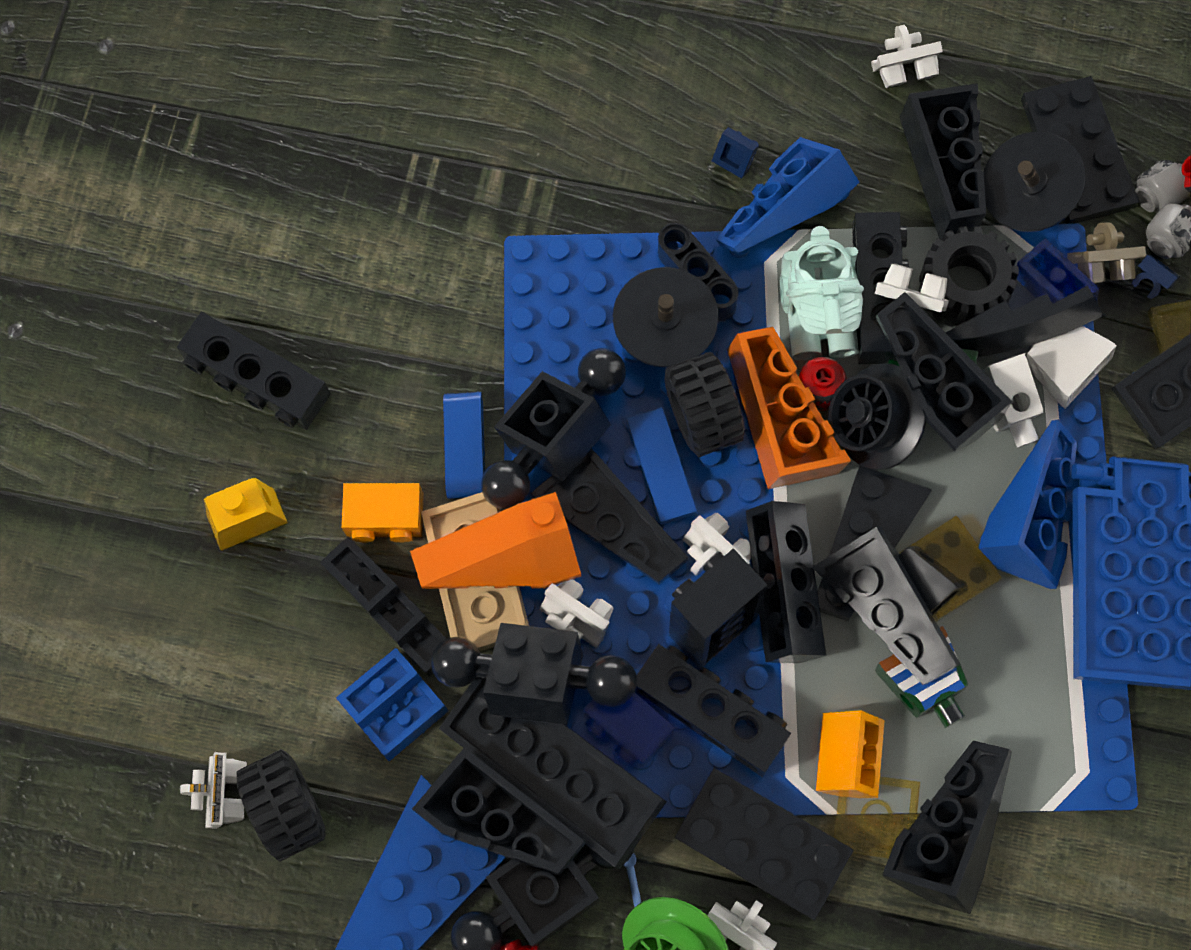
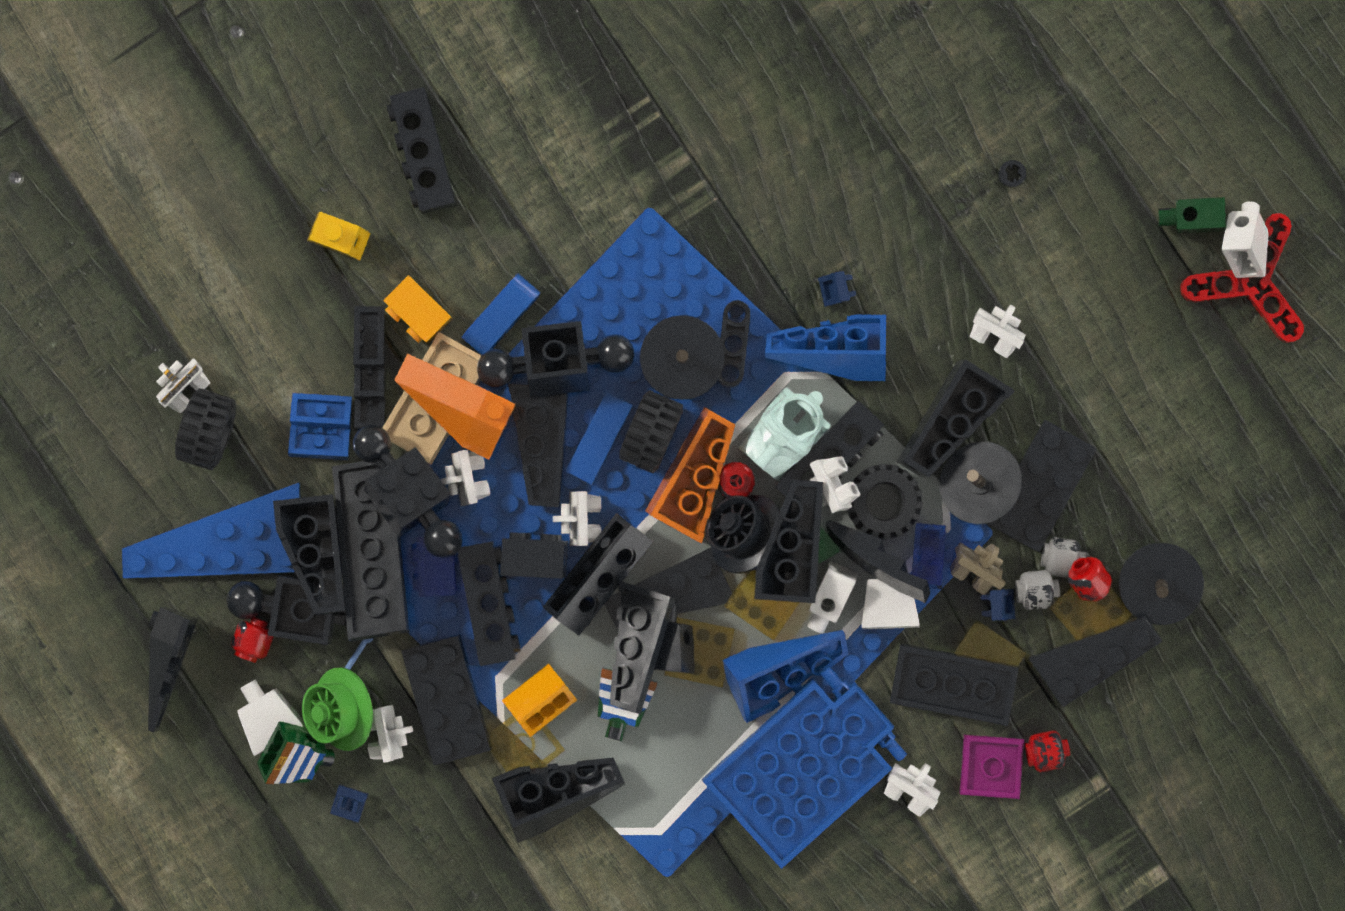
camera: 40 degrees right, 15 degrees up
none -> clear yellow tile [724,569,800,640]

